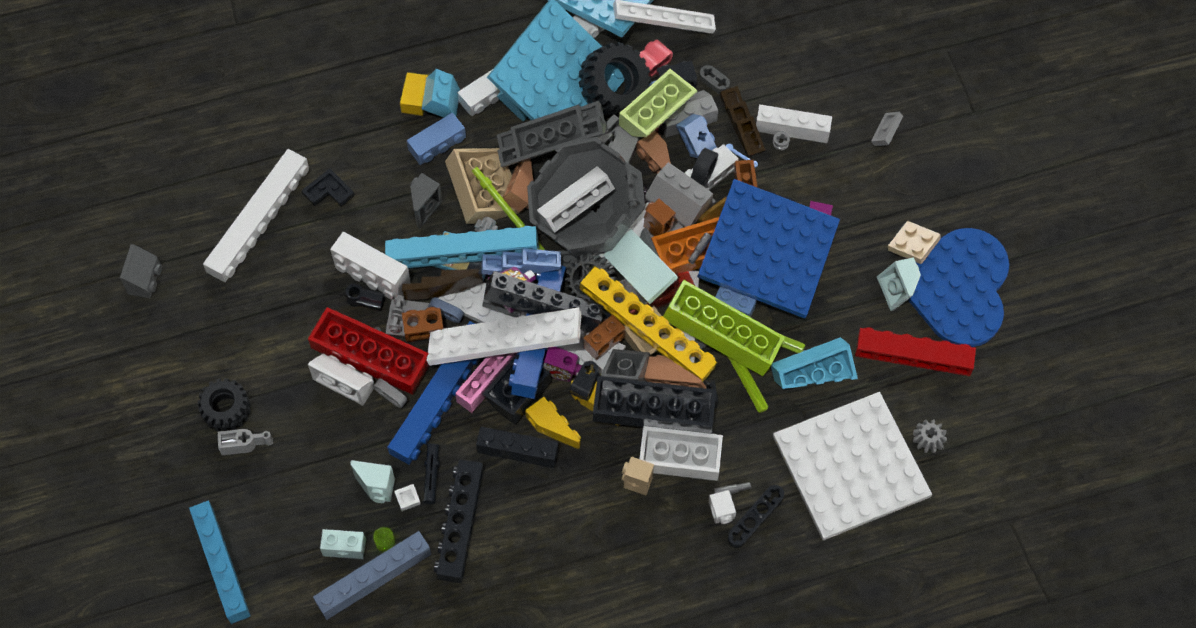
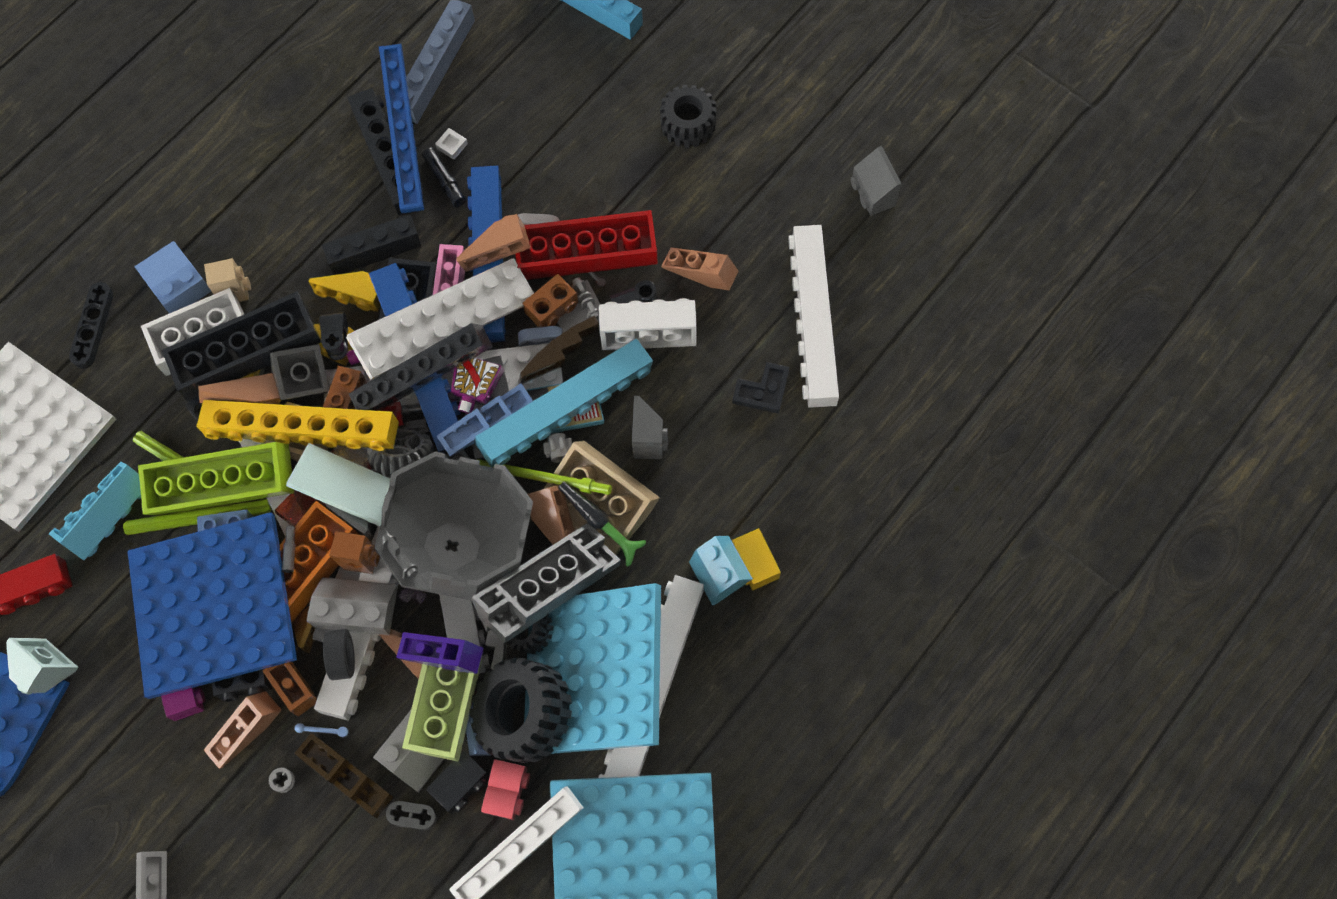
camera: 150 degrees right, 5 degrees up
light grey piece [218,429,273,455] -> none
white slope [308,354,374,406] -> none
light aqua brick [320,529,366,559] -> none
light aqua slope [351,460,395,503] -> none
clear neon green wheel [373,527,395,552] -> none
medium blue brick [407,113,466,165] -> none
white brick [537,166,615,233] -> none
medium blue brick [676,114,716,158] -> none
white brick [709,490,736,524] -> none
flat silver pin [714,482,751,494] -> none
white brick [756,105,832,143] -> none
tan plate [888,221,941,264] -> none
none -> medium blue slope [135,241,211,314]
none -> nougat slope [204,691,281,769]
none -> blue tile [379,44,424,213]
none -> dark purple slope [396,632,484,674]
none -> nougat slope [456,214,530,272]
none -> black piece [558,481,646,567]
none -> nougat slope [661,248,738,290]

